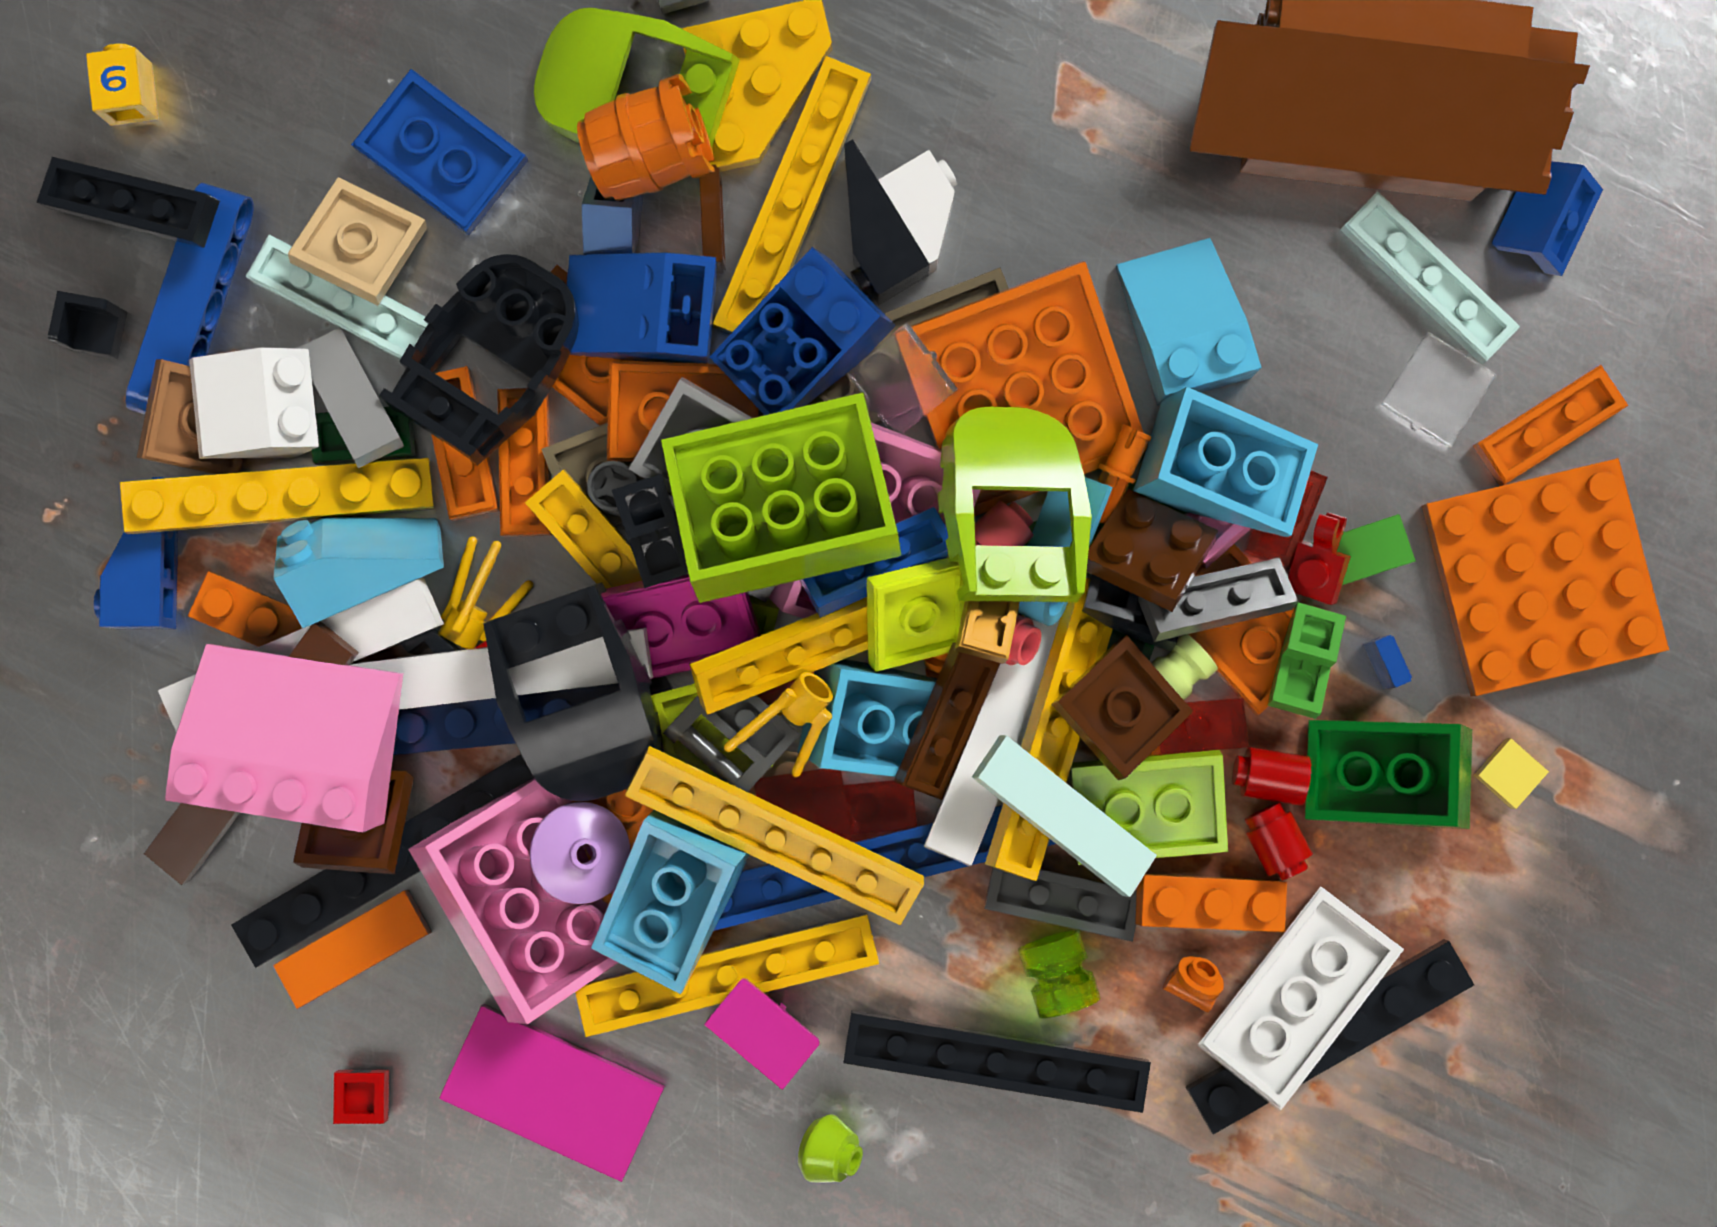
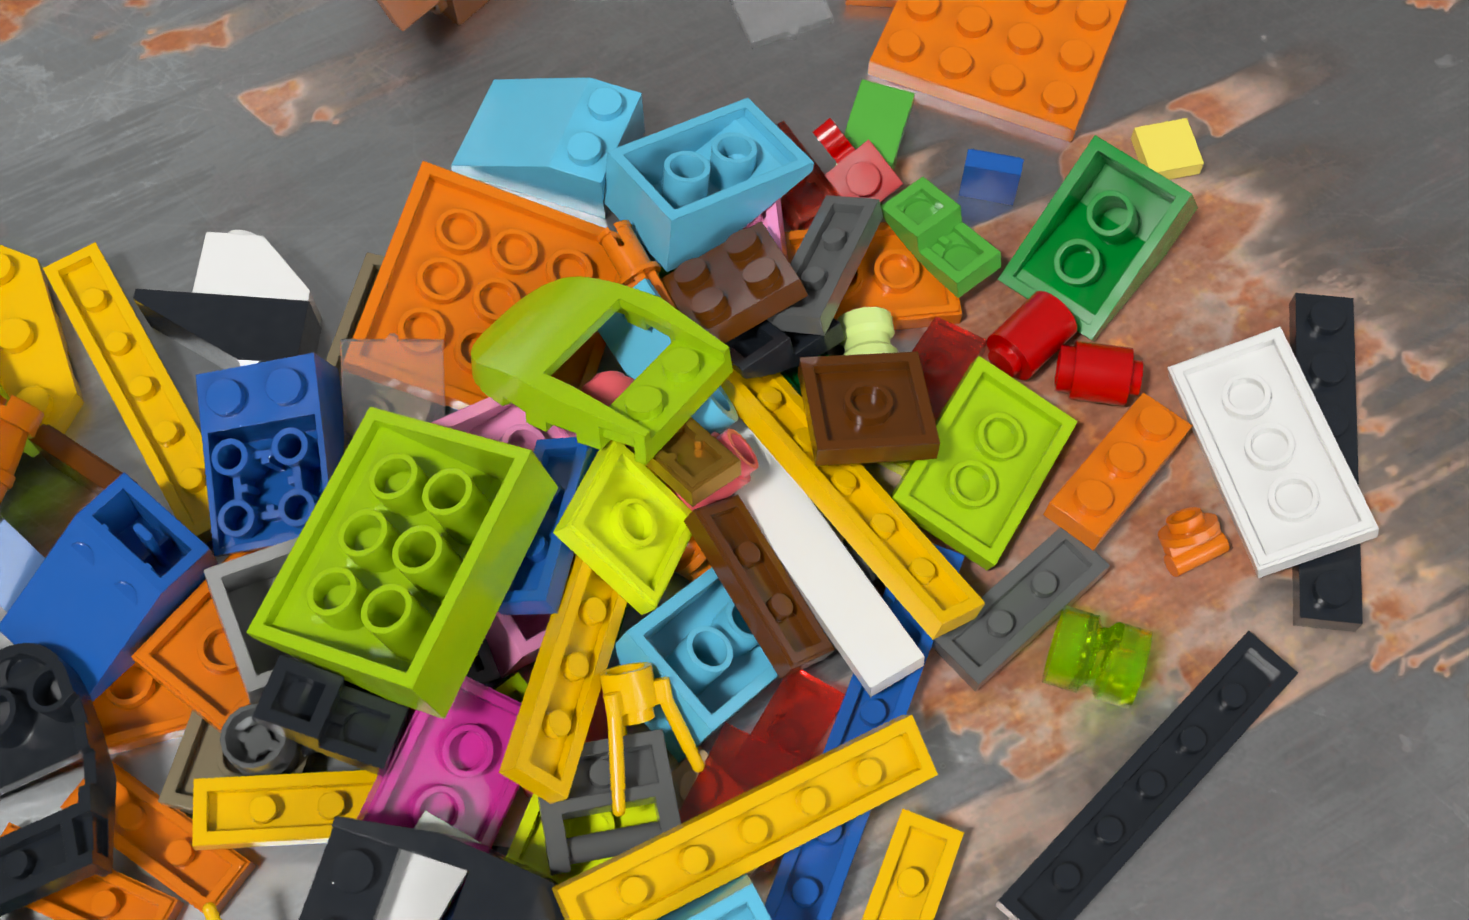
camera: 60 degrees left, 20 degrees down
light aqua tile [972,735,1157,897] -> none

